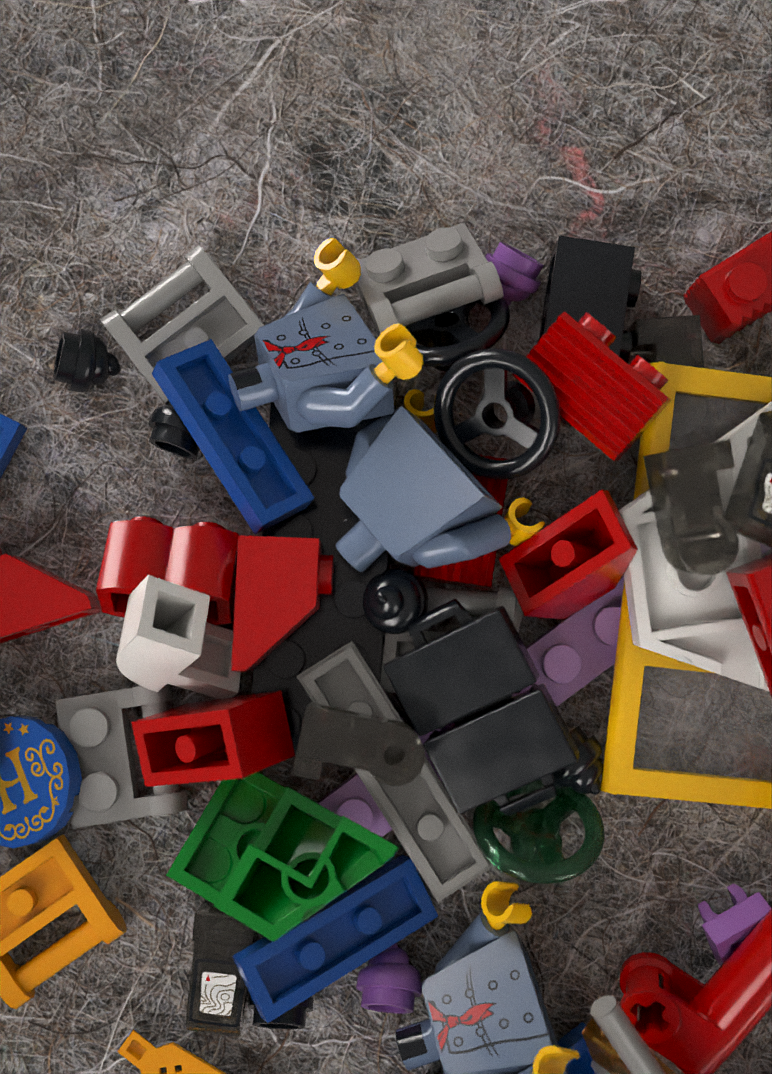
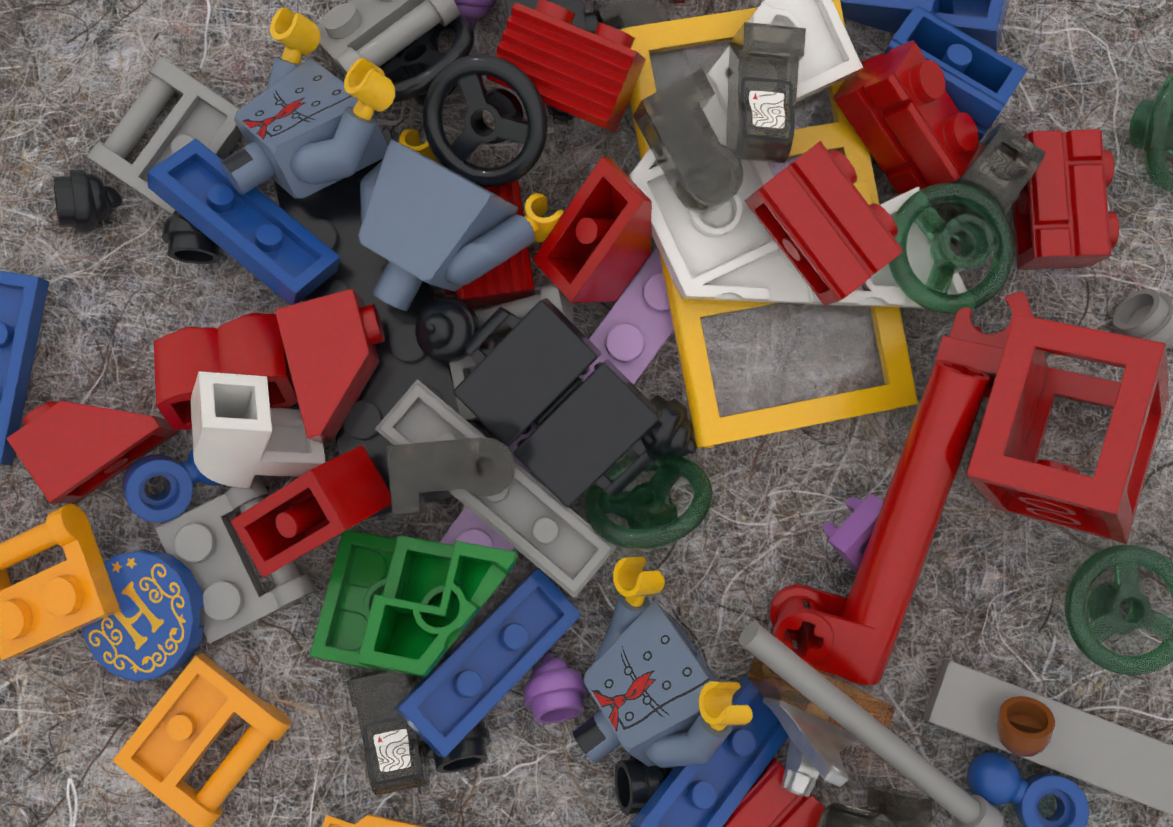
camera: 20 degrees left, 0 degrees up
none -> blue plate [122,447,222,523]

